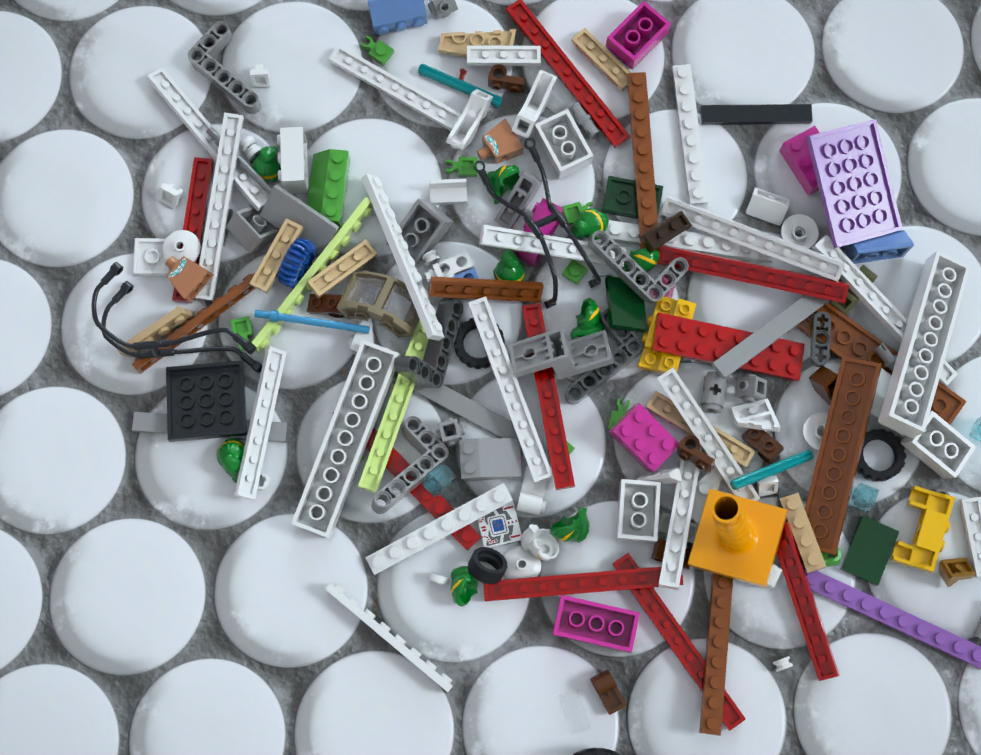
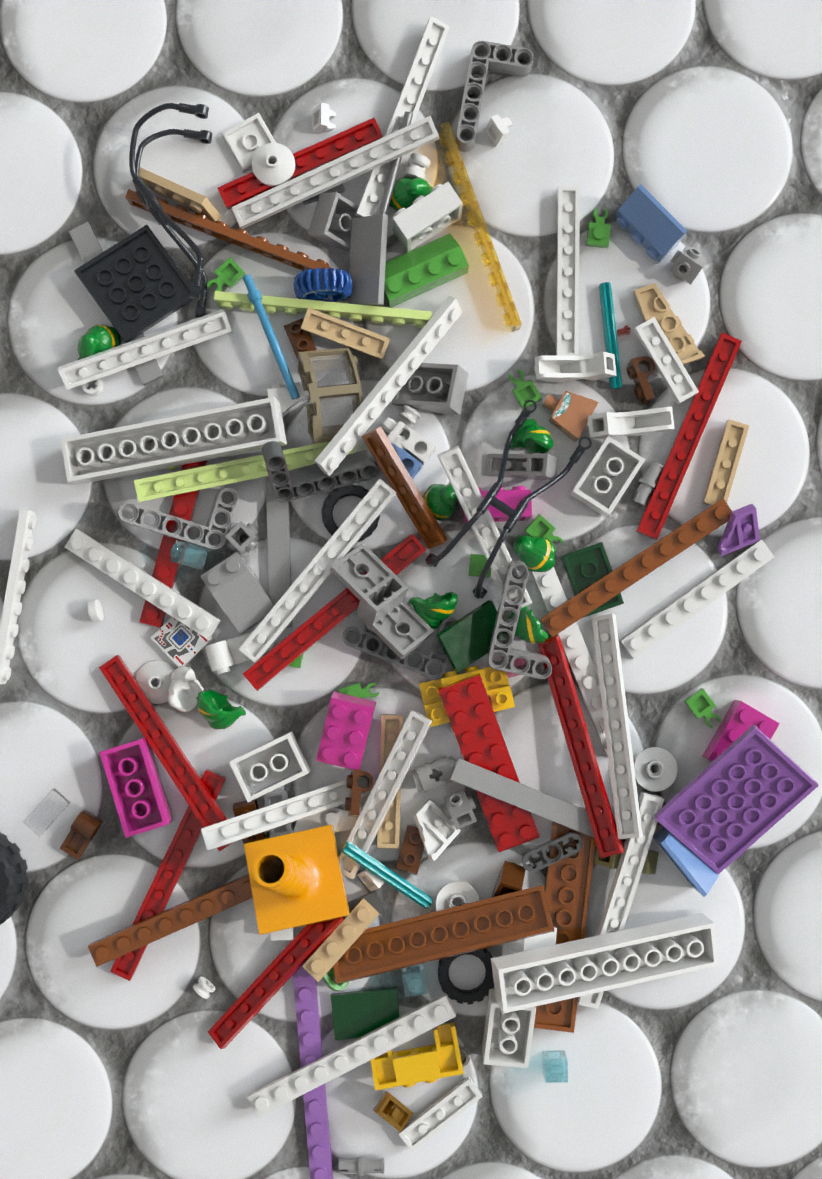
camera: 60 degrees right, 10 degrees up
nougat torso [165,256,214,302] -> none
tan plate [249,218,304,294] -> none
white panel [429,179,467,205] -> none
green hair [450,566,478,607] -> none
black tyre [468,547,508,584] -> none
dark pink brick [605,1,671,70] -> none
white slope [637,468,682,485] -> none
dark brown tile [640,210,692,253] -> none
black tile [701,104,813,125] -> none
white panel [746,187,790,226] -> none
light grey pin [874,343,897,372] -> none
none -> white plate [247,994,456,1118]
none -> clear yellow plate [438,121,522,332]
none -> bright green plate [684,688,721,728]
none -> medium lavender wing [717,504,760,556]

